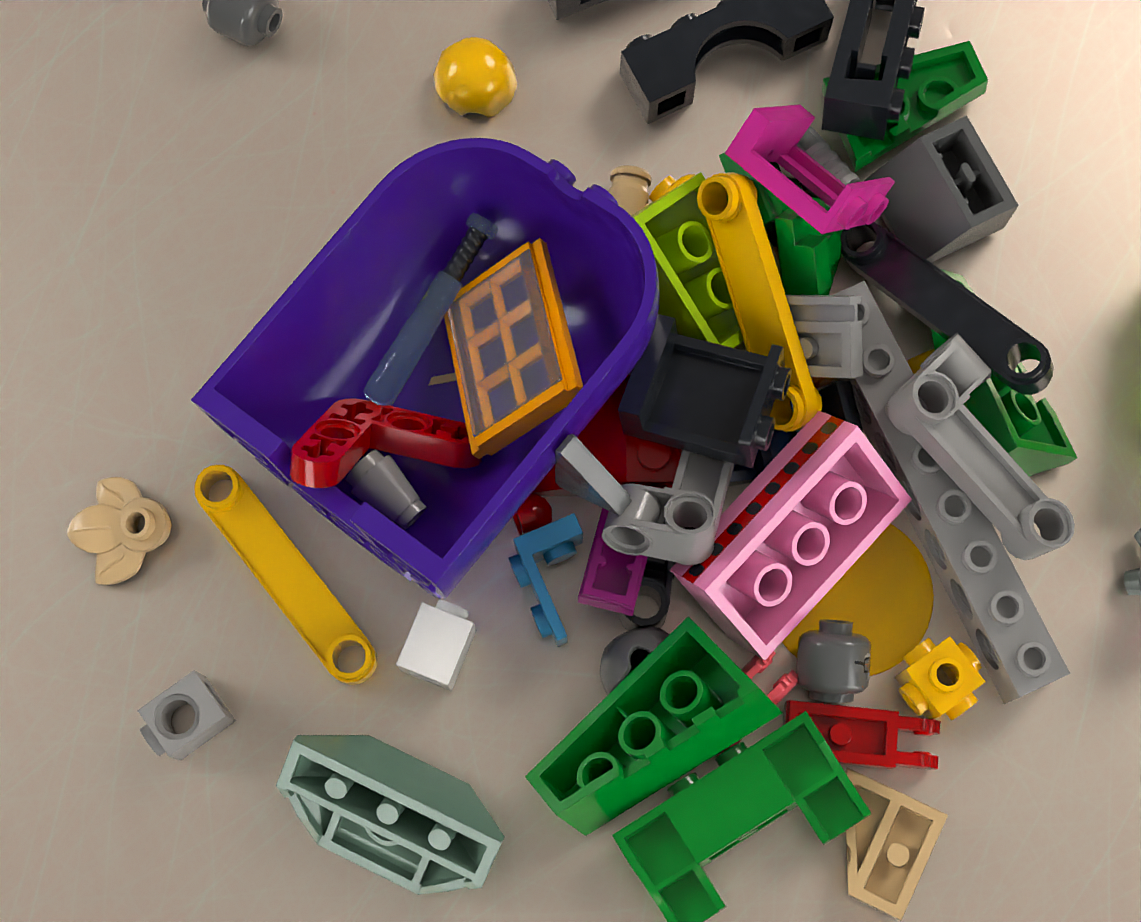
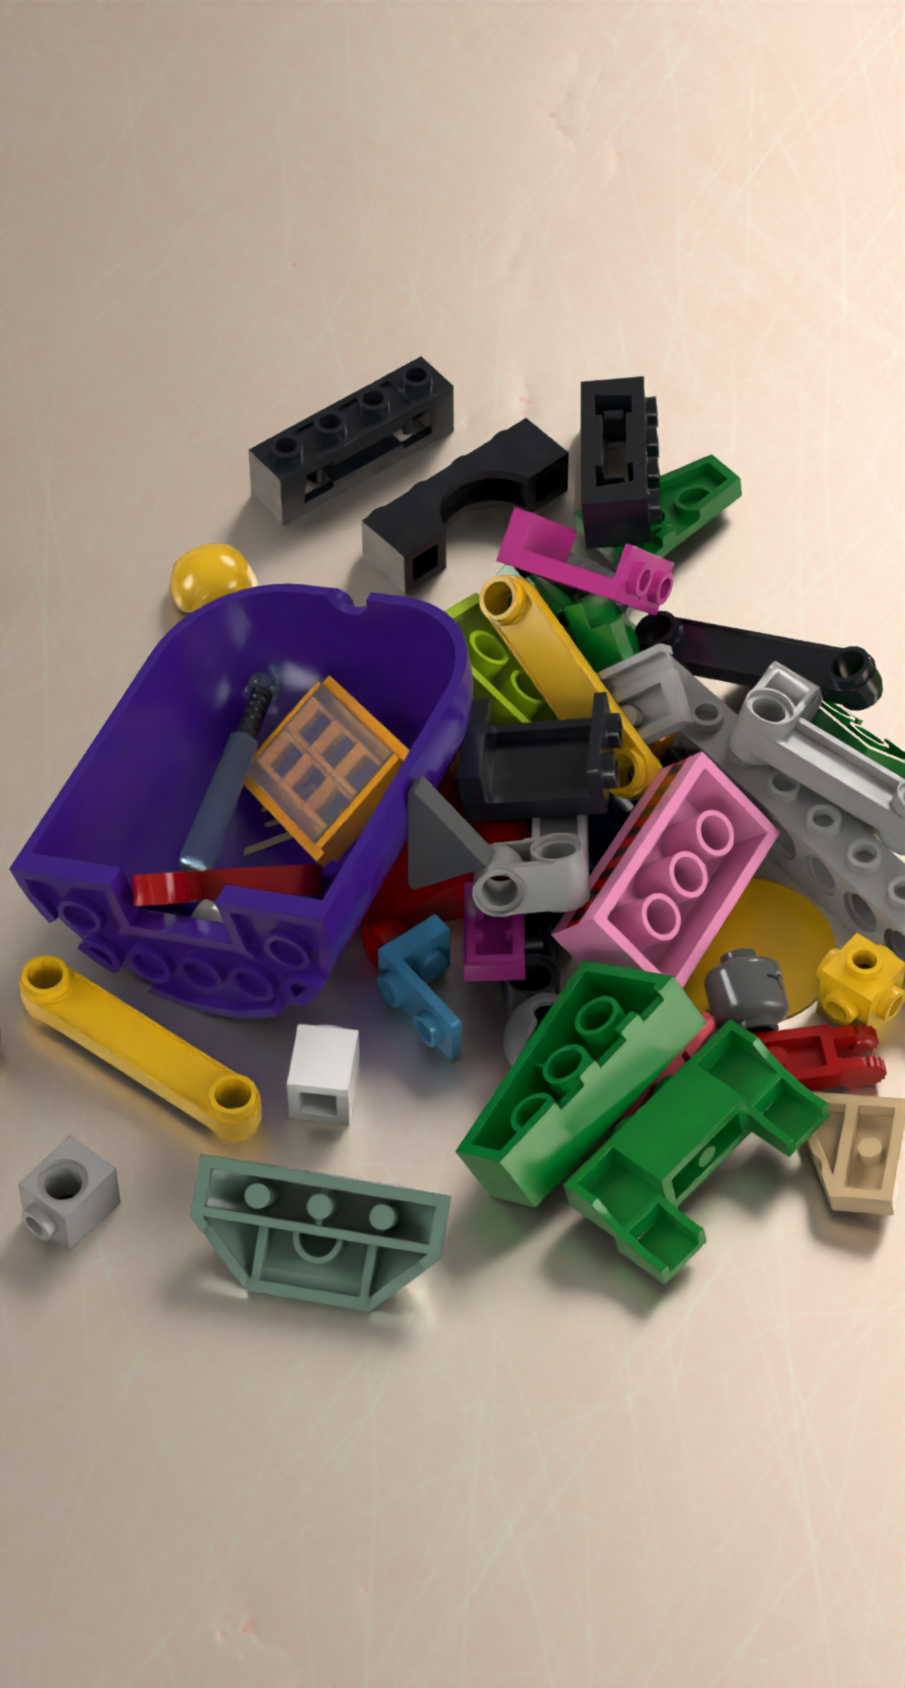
camera: 15 degrees left, 25 degrees down
dark grey slope [864,115,1019,263] -> none

